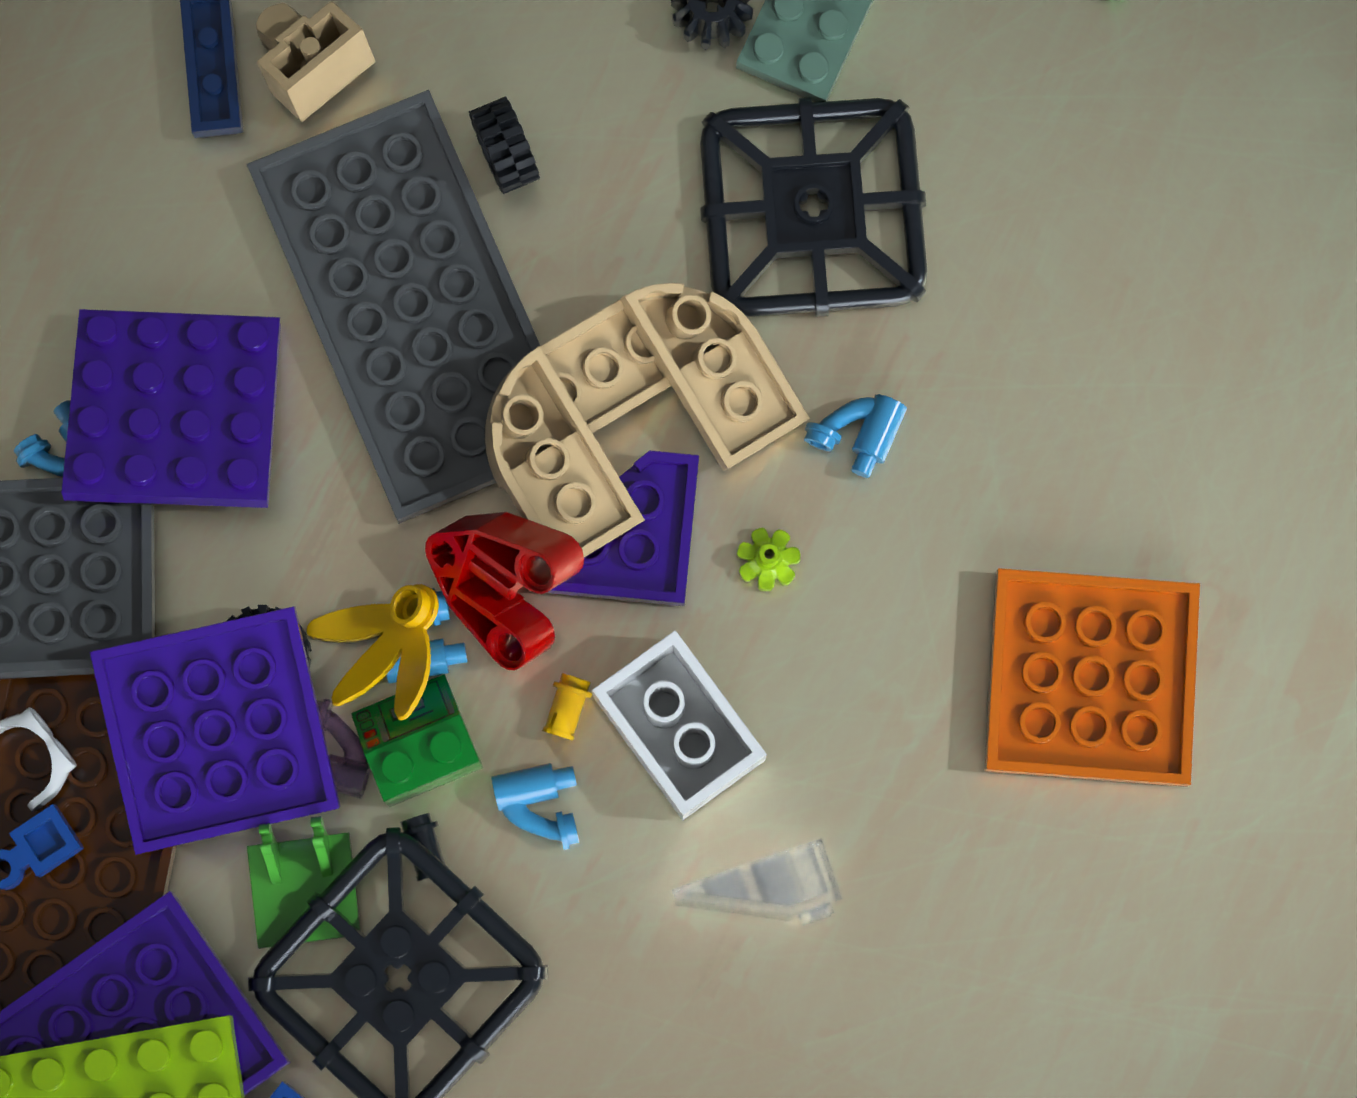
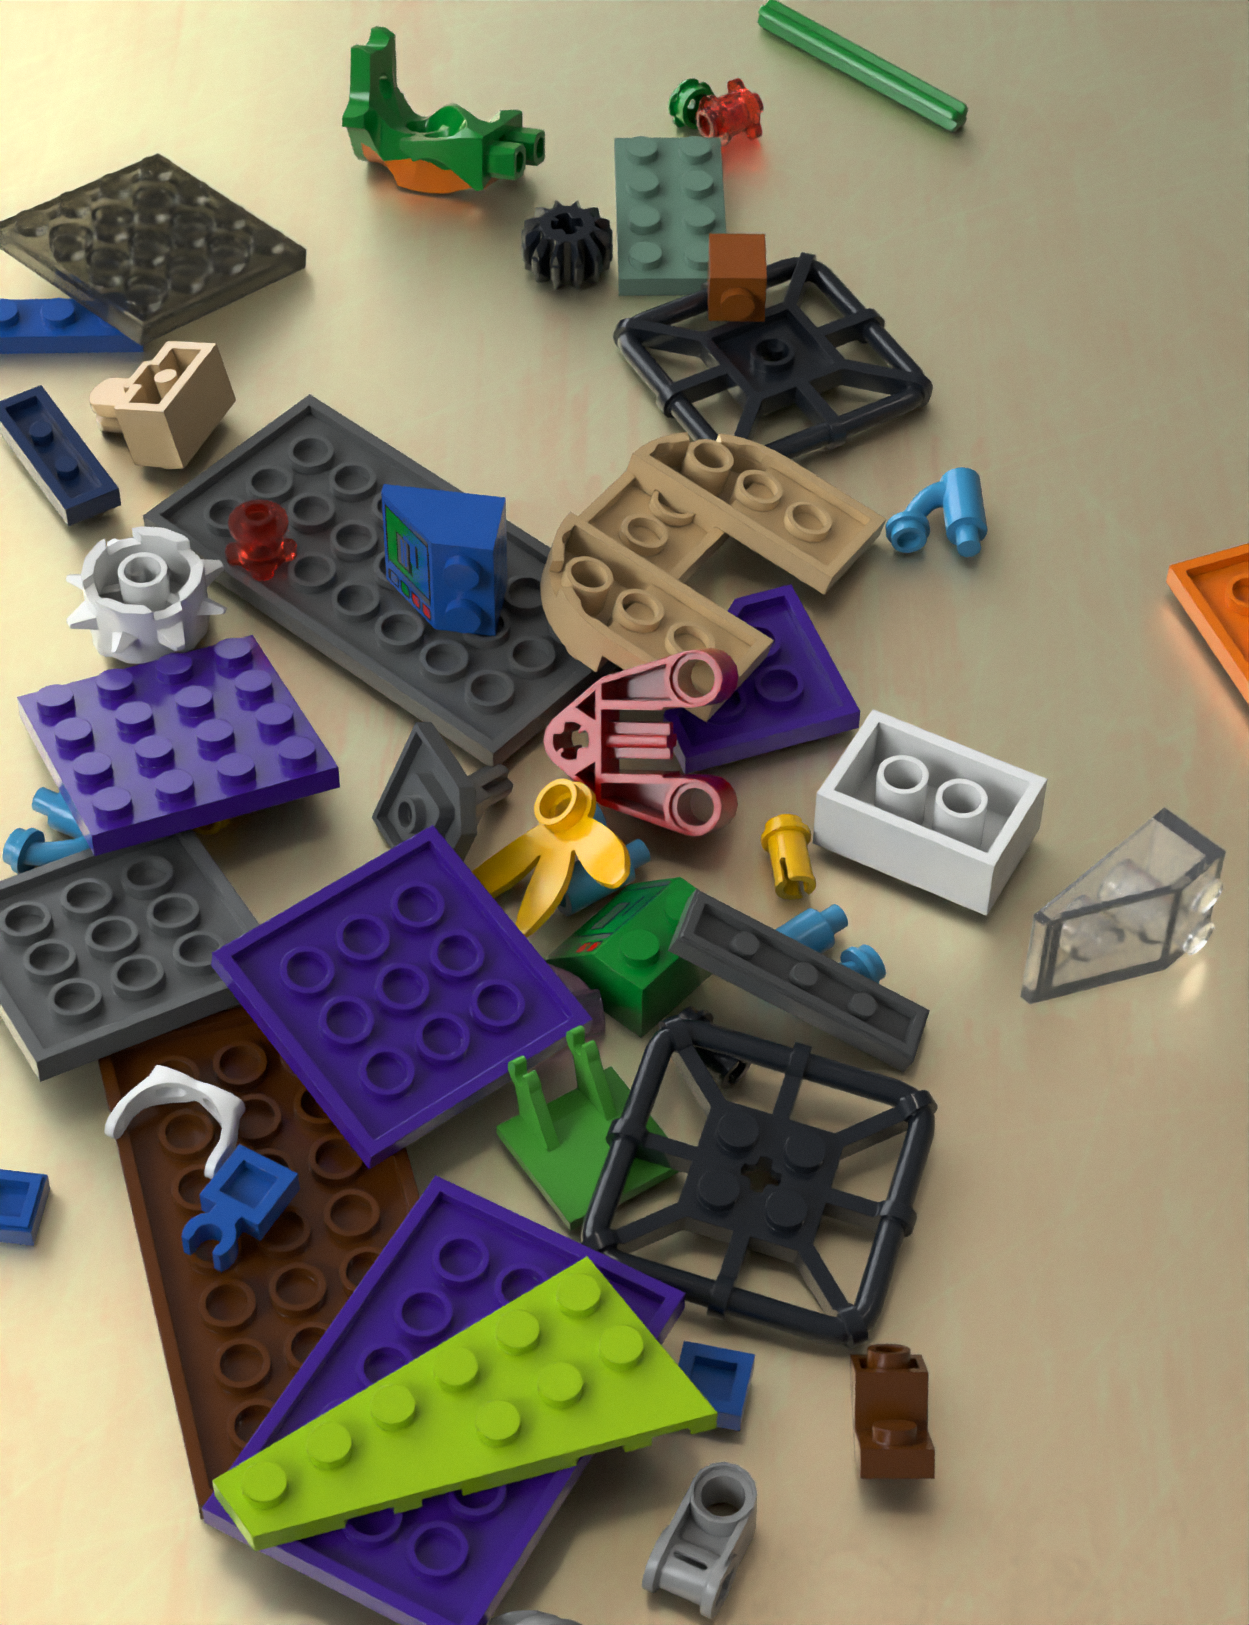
camera: 25 degrees left, 30 degrees down
black tyre [469,96,540,194] -> none
lime plant [737,528,801,591] -> none
none -> white brick [66,526,226,664]
none -> clear red brick [225,499,298,581]
none -> dark grey piece [372,722,513,862]
none -> blue slope [381,484,508,636]
none -> dark grey tile [668,889,930,1072]
none -> dark orange brick [707,233,767,321]

